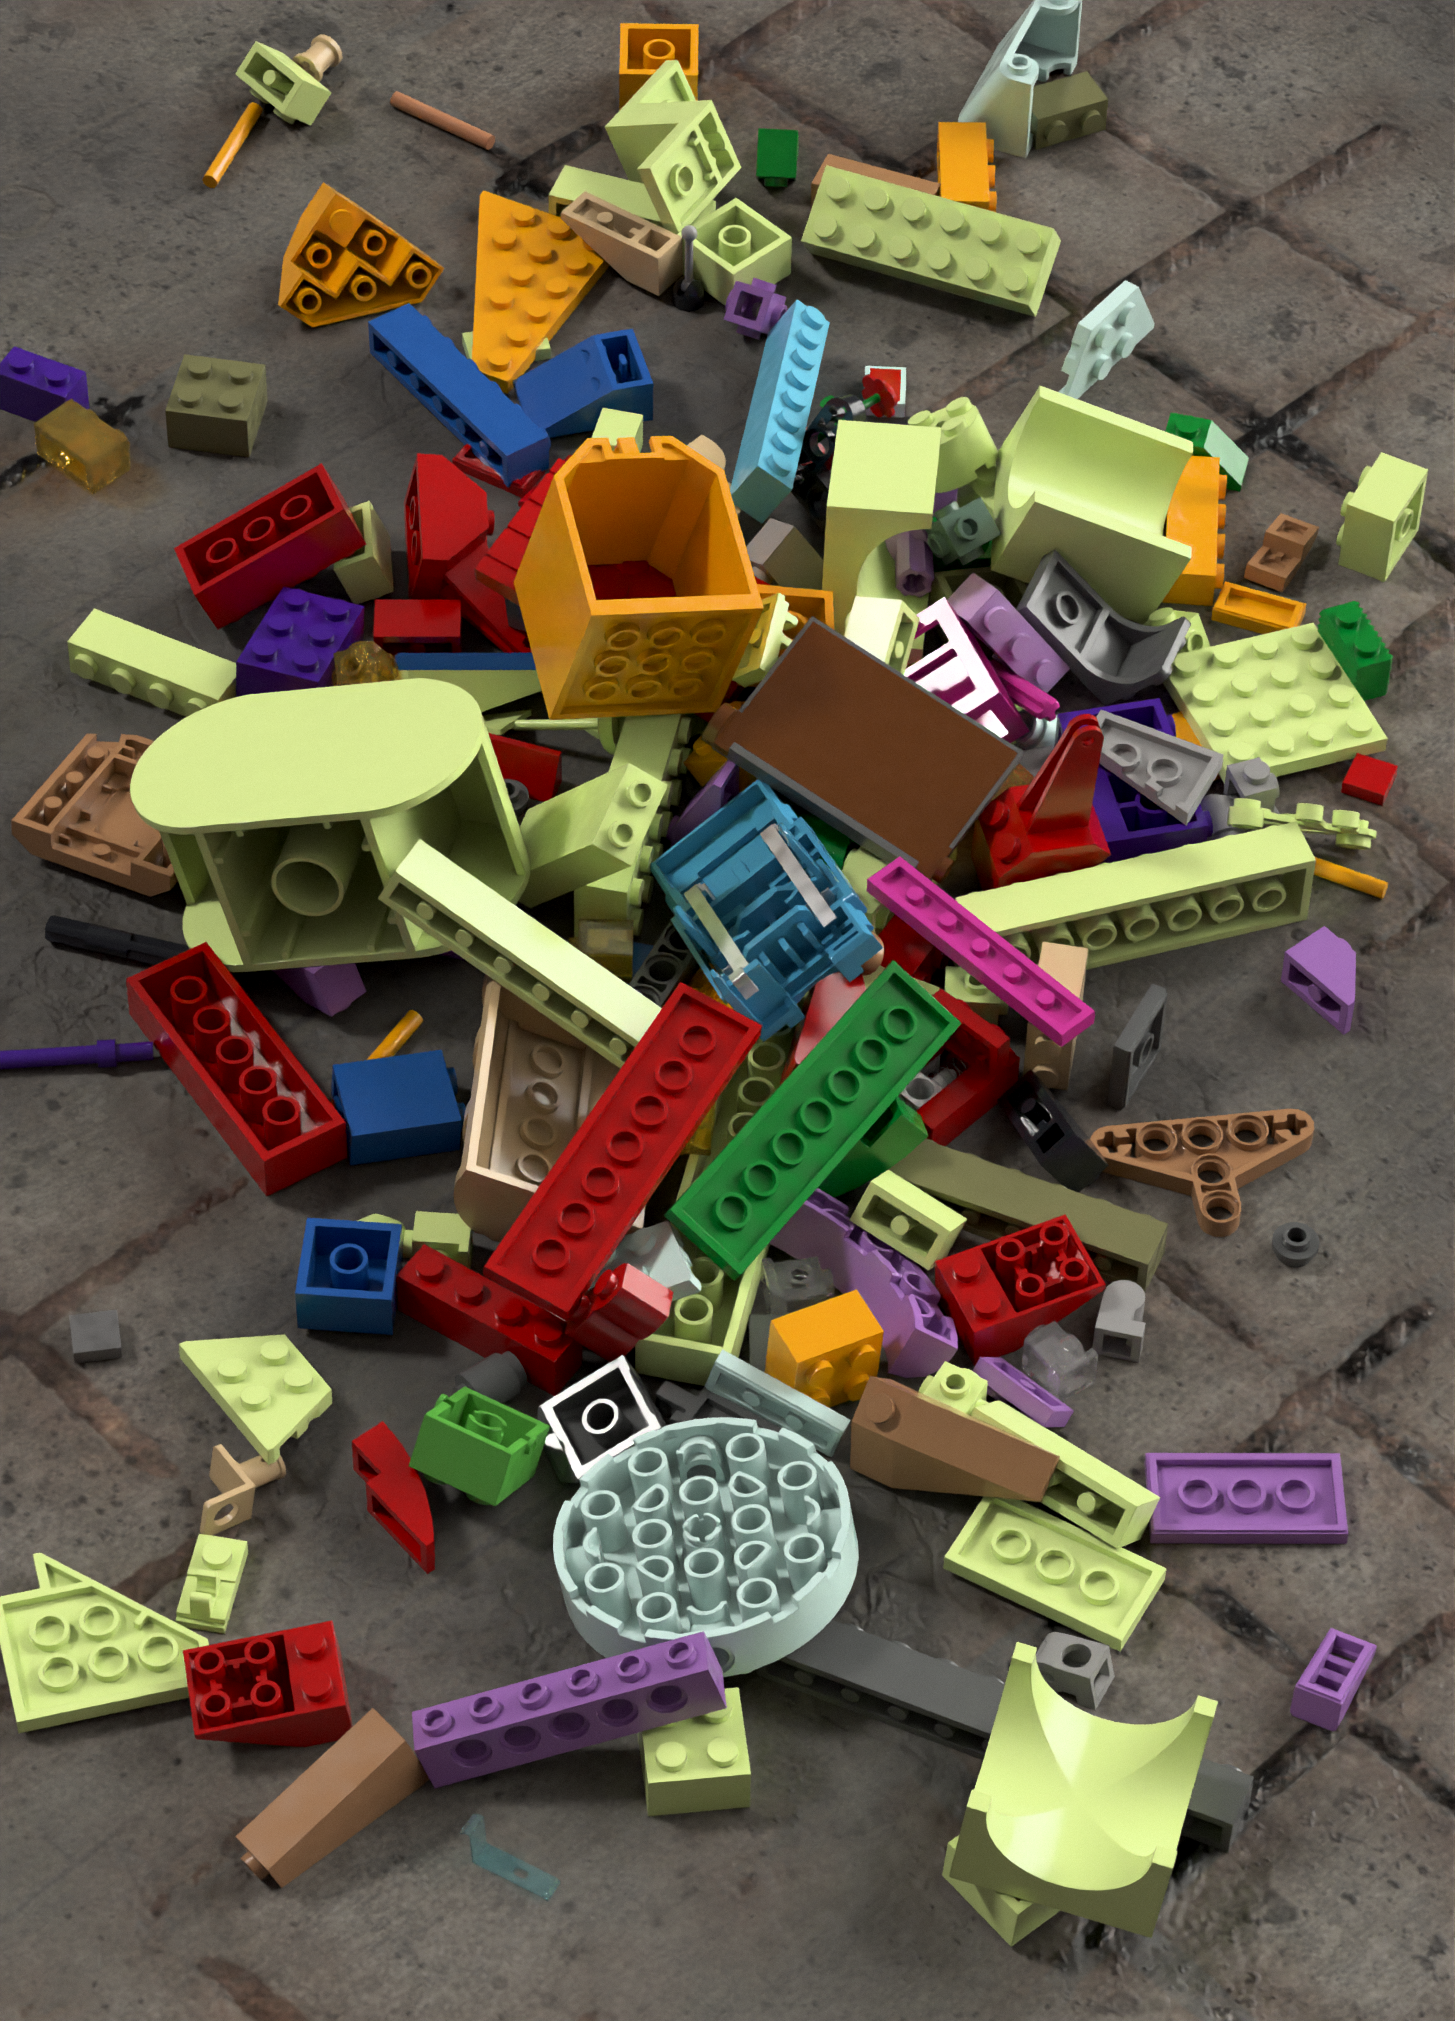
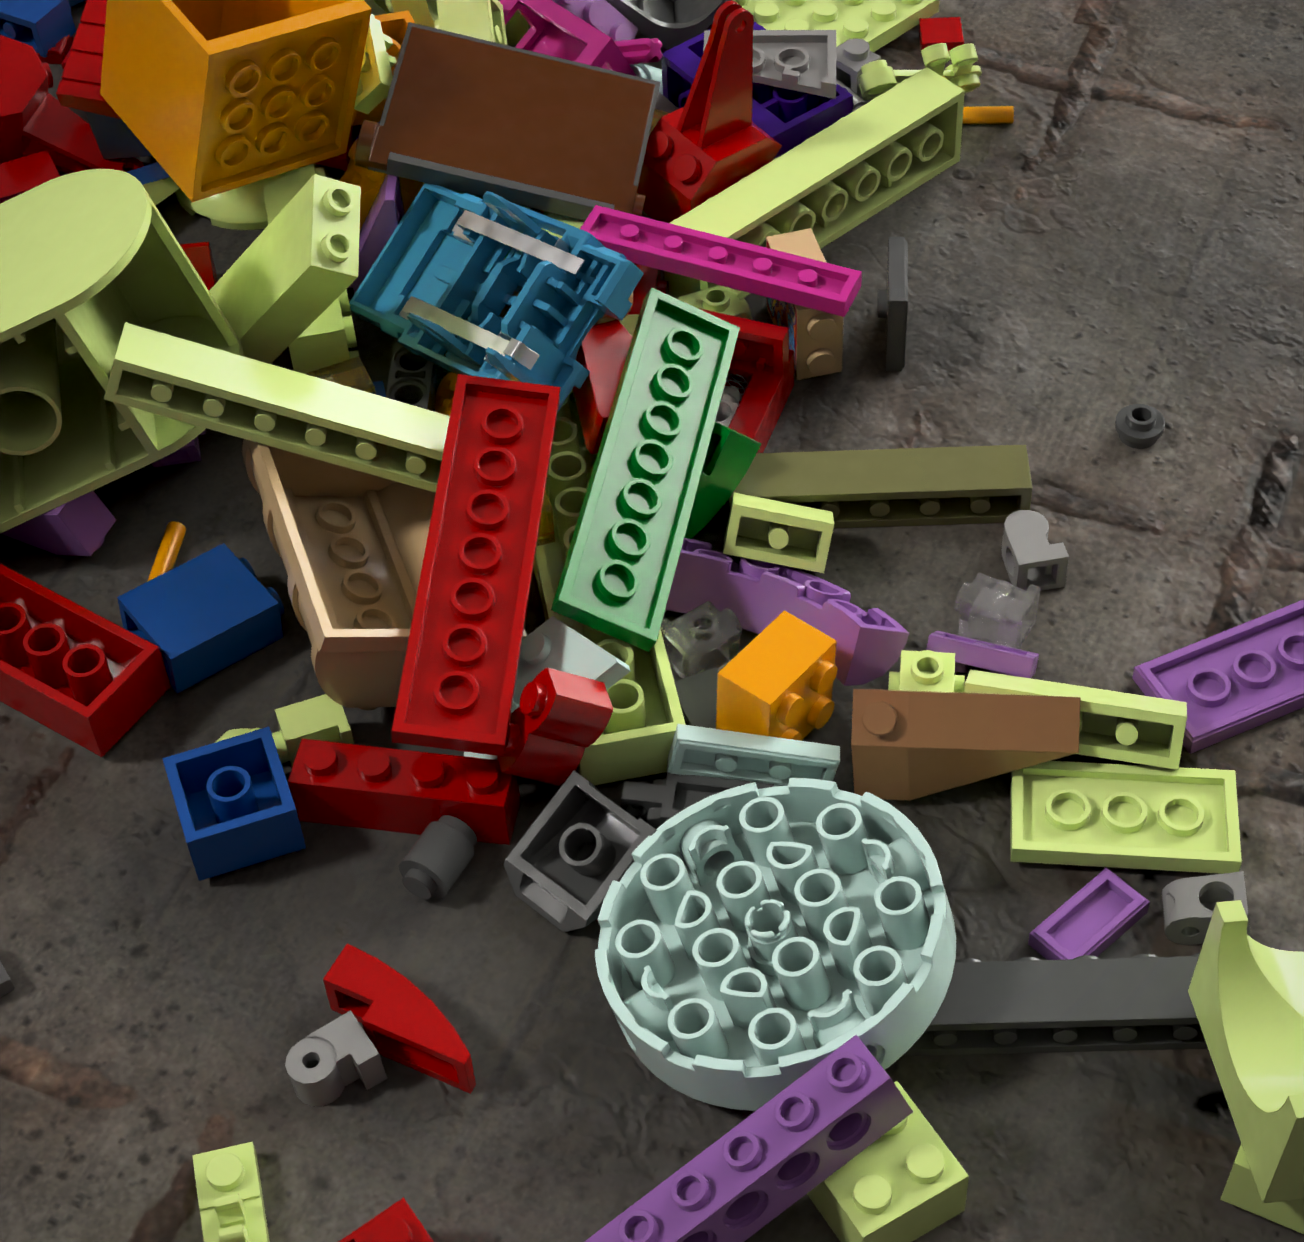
camera: 20 degrees left, 0 degrees up
yellowish green wing [179,1334,332,1465] -> none
tan bracket [200,1444,286,1535] -> none
bright green brick [409,1386,550,1506] -> none
yellowish green piece [483,710,626,755] -> none
red slope [935,1214,1106,1366] -> none
black slope [997,1069,1109,1193] -> none
medium nougat beam [1090,1109,1314,1237] -> none
medium lavender slope [1281,926,1356,1035] -> none
none -> light grey leg [285,1010,387,1106]
none -> medium lavender tile [1028,867,1150,960]

